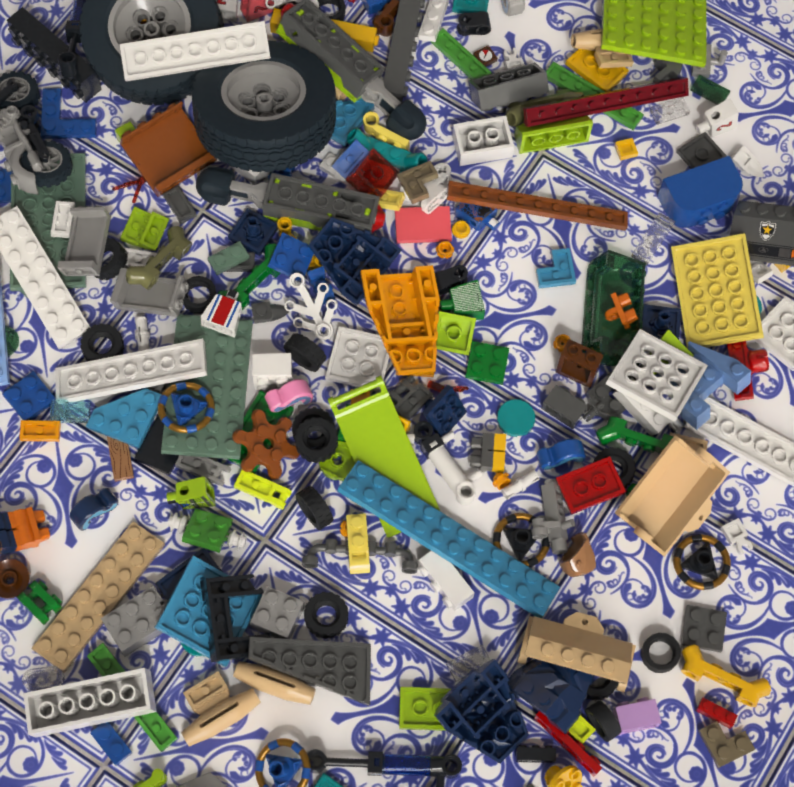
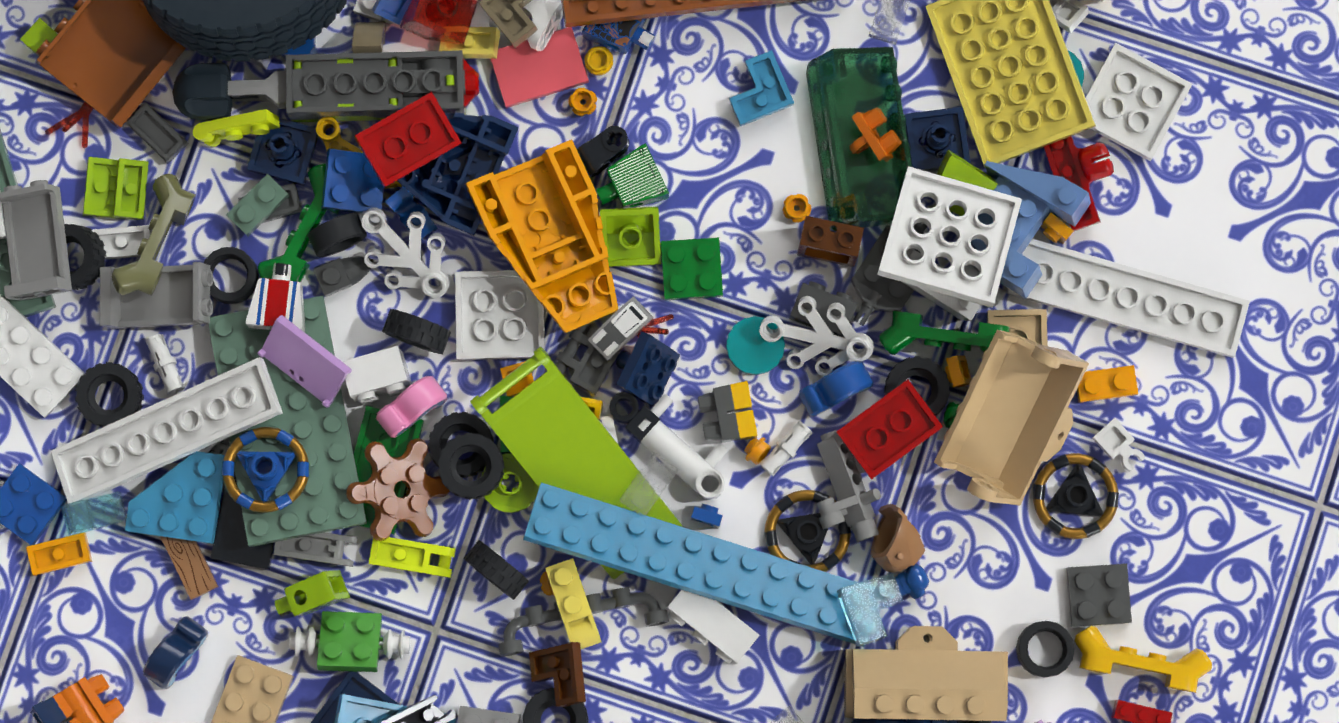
camera: 10 degrees left, 15 degrees up
none -> neon yellow plate [193,109,280,147]
none -> lavender door [257,315,352,408]
none -> black tyre [307,213,367,257]
none -> dark tan slope [352,21,386,53]
none -> red plate [354,92,462,188]
none -> reddish brown plate [529,642,586,707]
none -> slope [588,297,654,361]
none -> clear plate [619,452,679,518]
none -> blue plate [691,503,723,528]
none -> white plant [760,296,874,376]
none -> clear light blue plate [837,573,903,647]
none -> blue piece [879,564,929,599]
none -> light orange plate [945,355,972,387]
none -> light orange plate [1041,213,1074,244]
none -> light orange plate [1077,365,1138,403]

